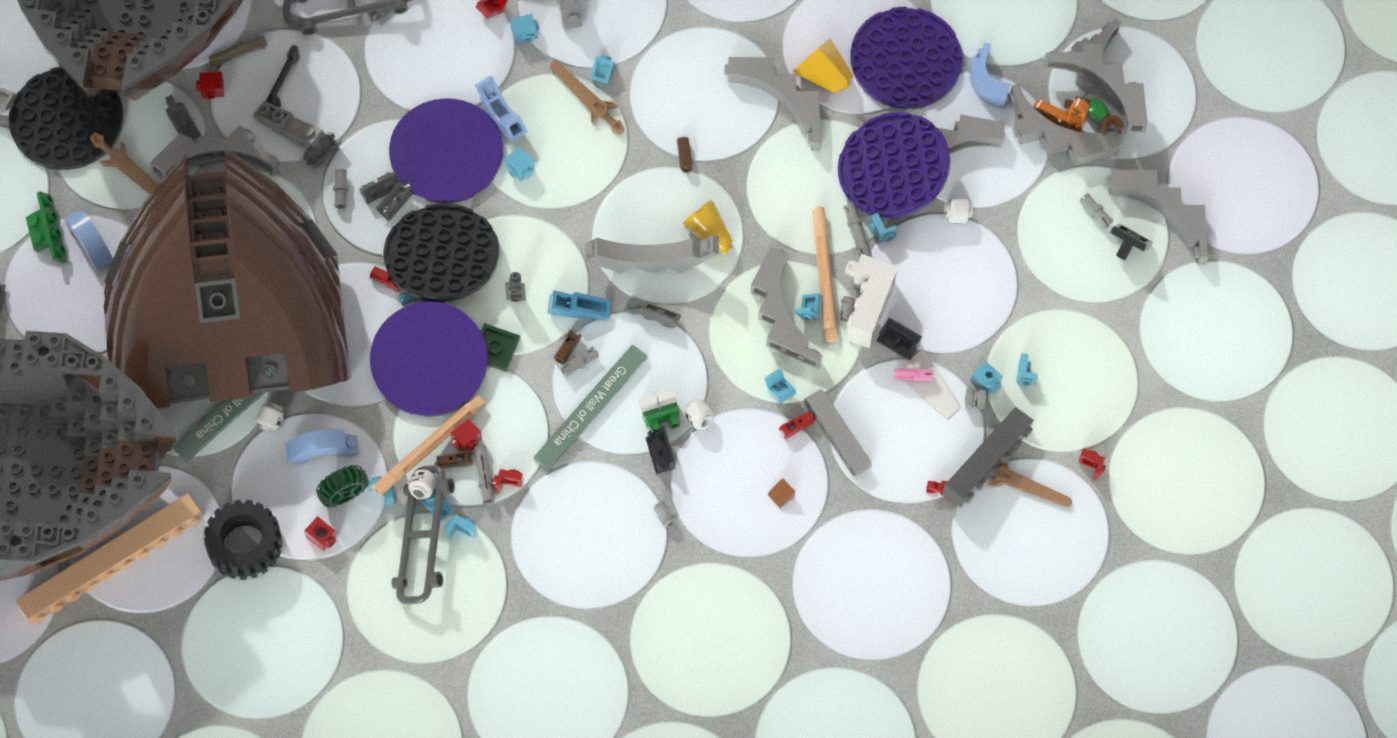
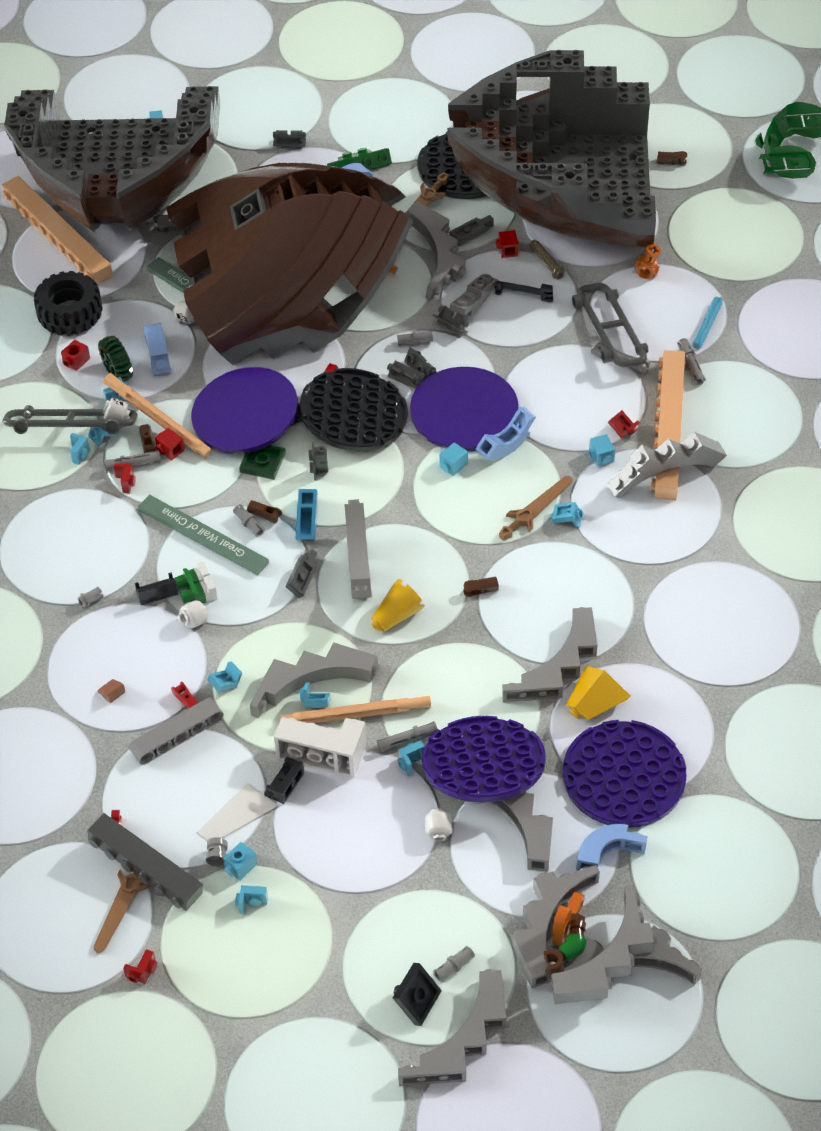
camera: 90 degrees right, 15 degrees down
bright pink axle [894,367,933,382] -> none

